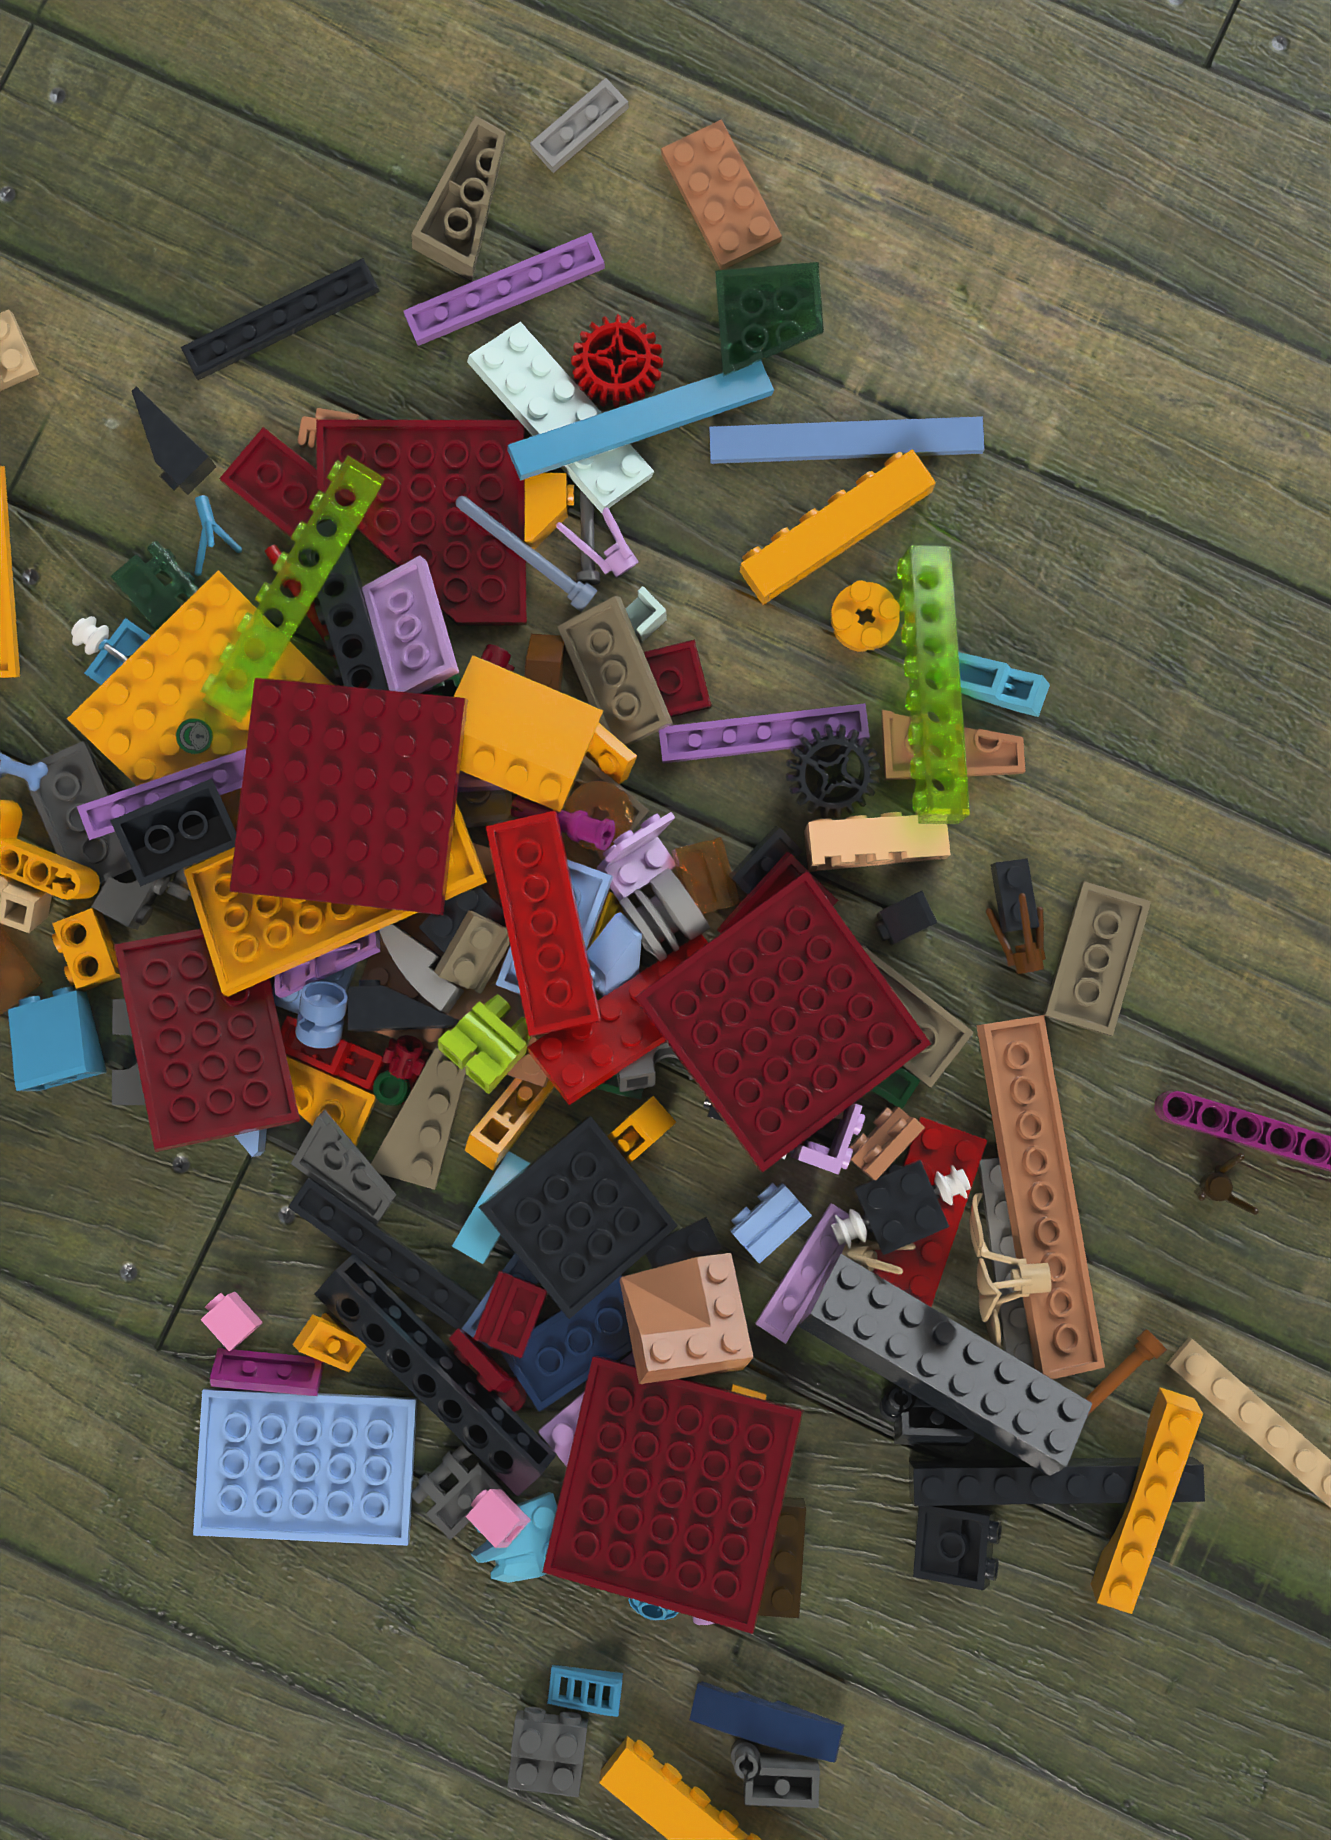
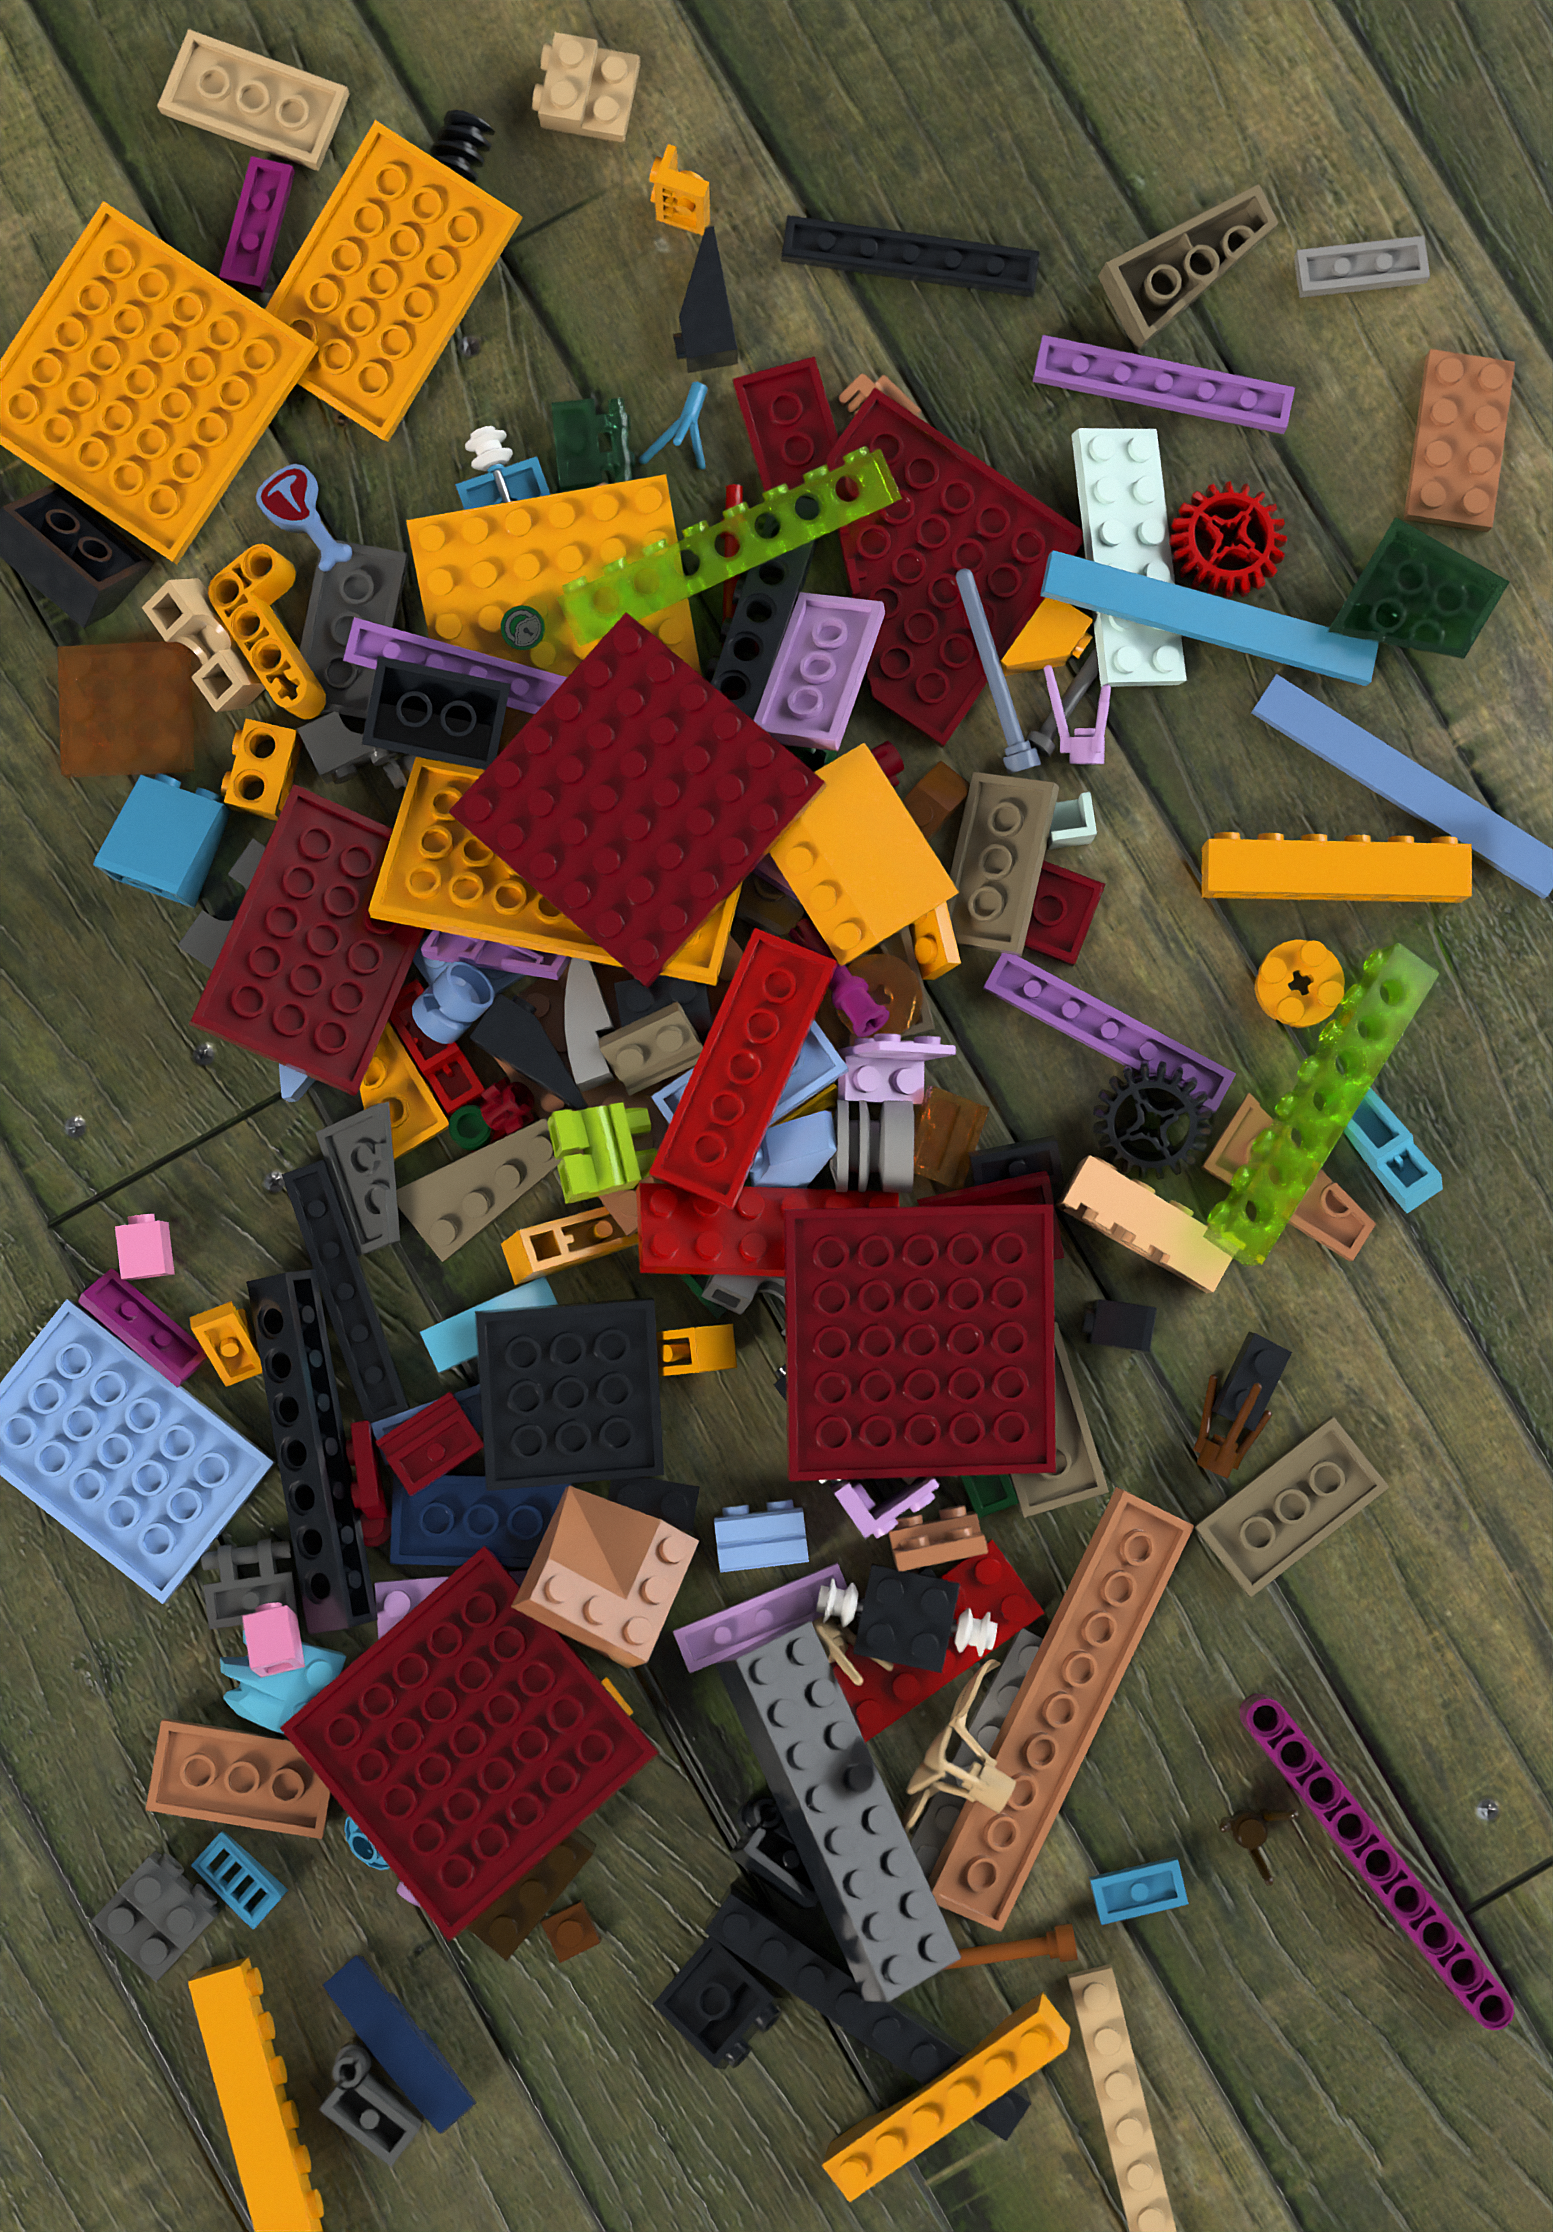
camera: 30 degrees right, 0 degrees up
none -> nougat plate [146,1718,332,1839]
none -> reddish brown plate [541,1899,601,1963]
none -> light orange bracket [649,144,710,236]
none -> dark azure plate [1089,1856,1189,1925]

